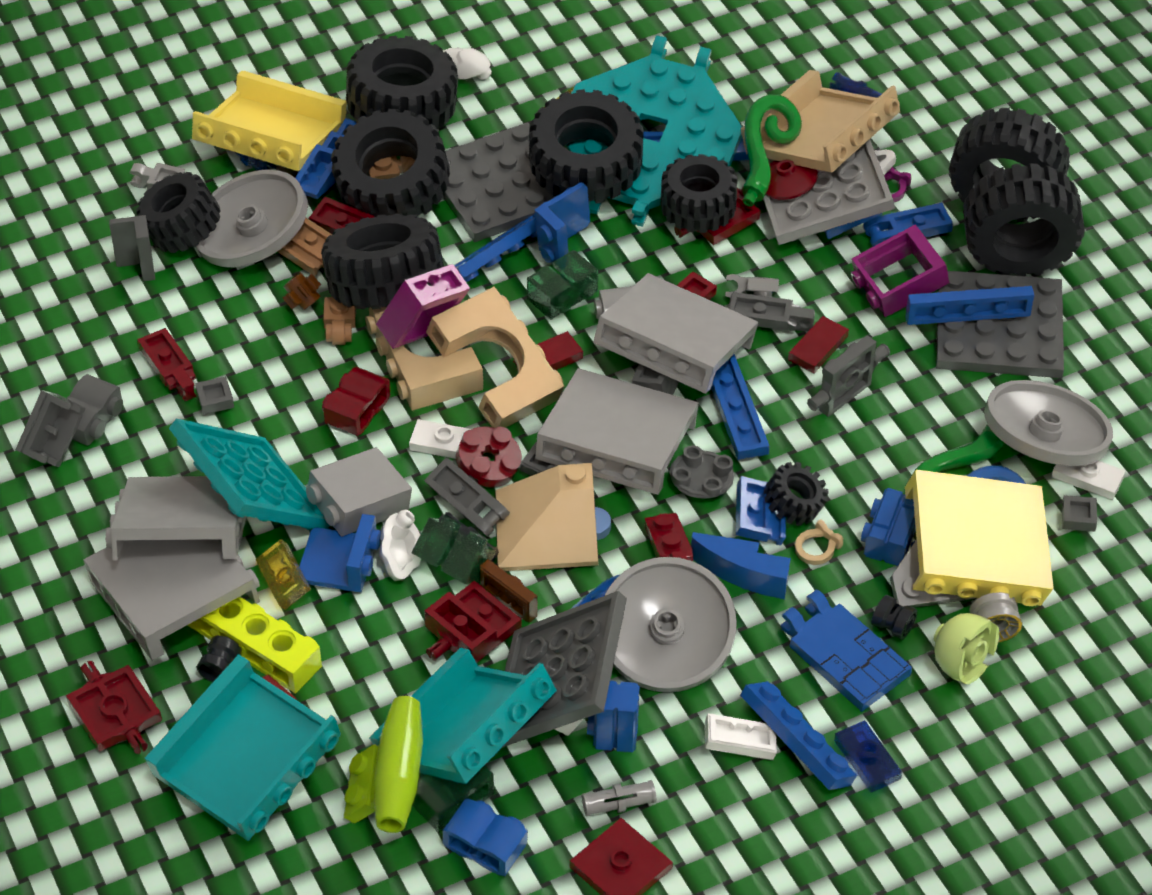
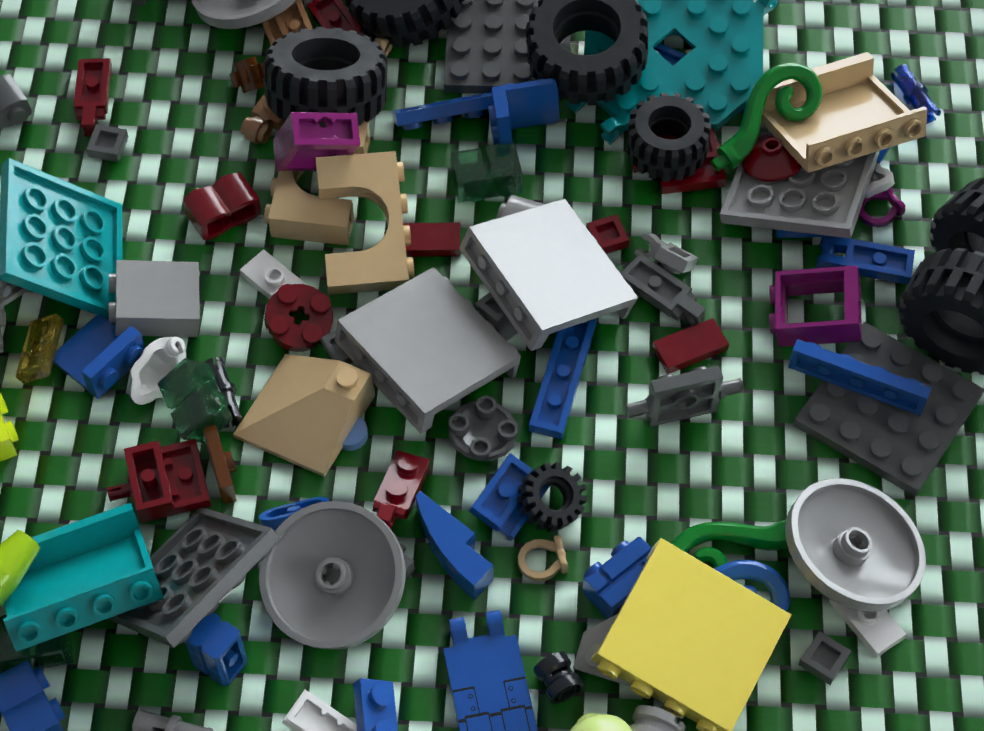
camera: 30 degrees right, 10 degrees up
dark grey plate [424,457,510,537] -> none

